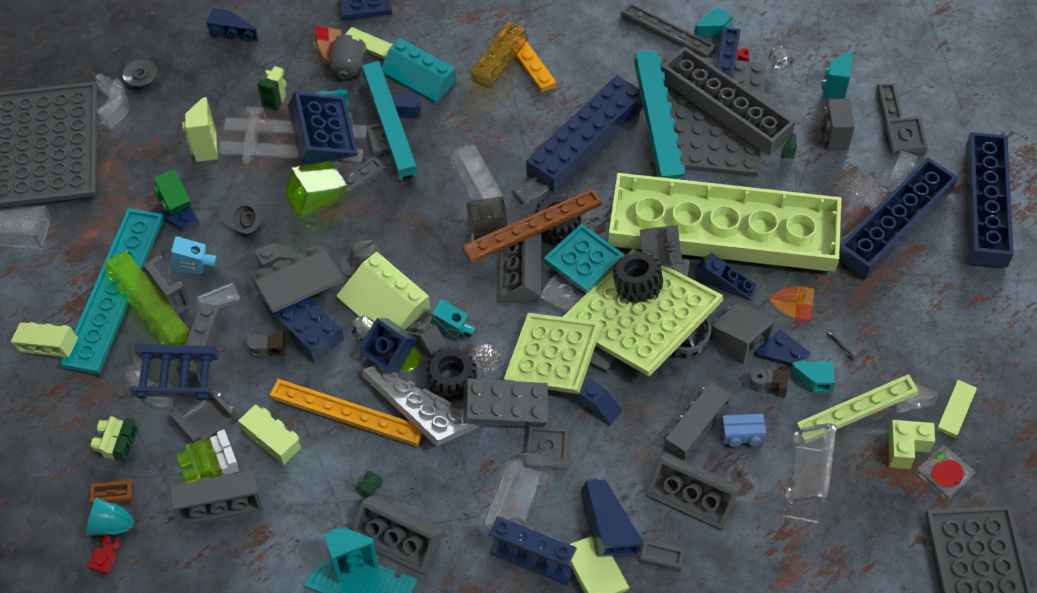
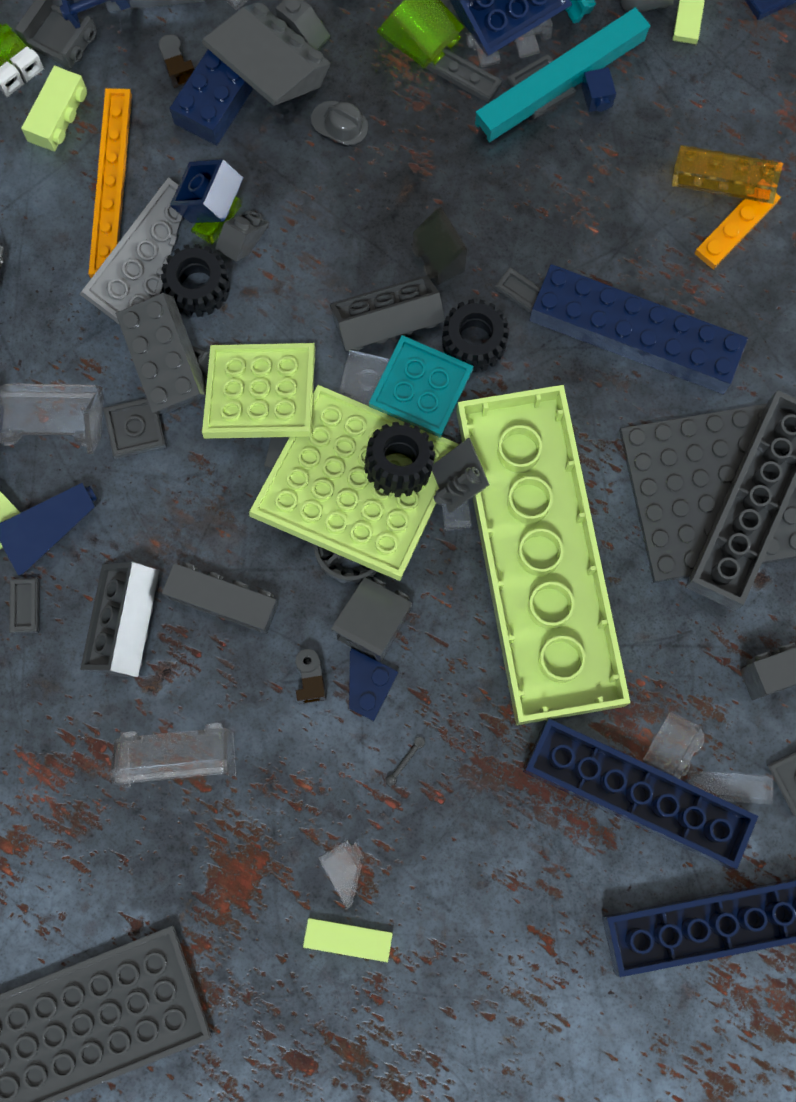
camera: 70 degrees right, 20 degrees up
yellowish green slope [336,252,430,330] -> none
clear head [351,315,375,343] -> none
clear green wheel [355,471,384,498] -> none
teal slope [381,38,456,103] -> none
teal torso [430,299,476,341] -> none
clear wedge [451,141,506,217] -> none
dark orange tile [462,188,602,263] -> none
clear head [472,343,501,372] -> none
dark blue slope [578,379,622,426] -> none
teal brick [634,50,685,180] -> none
dark blue slope [694,253,757,300] -> none
medium blue brick [721,414,766,447] -> none
clear yellow shield [768,287,814,321] -> none
clear green slope [781,133,797,159] -> none
teal slope [790,360,835,393] -> none
yellowish green plate [797,374,918,442] -> none
yellowish green brick [888,420,935,469] -> none
tile [916,445,976,500] -> none

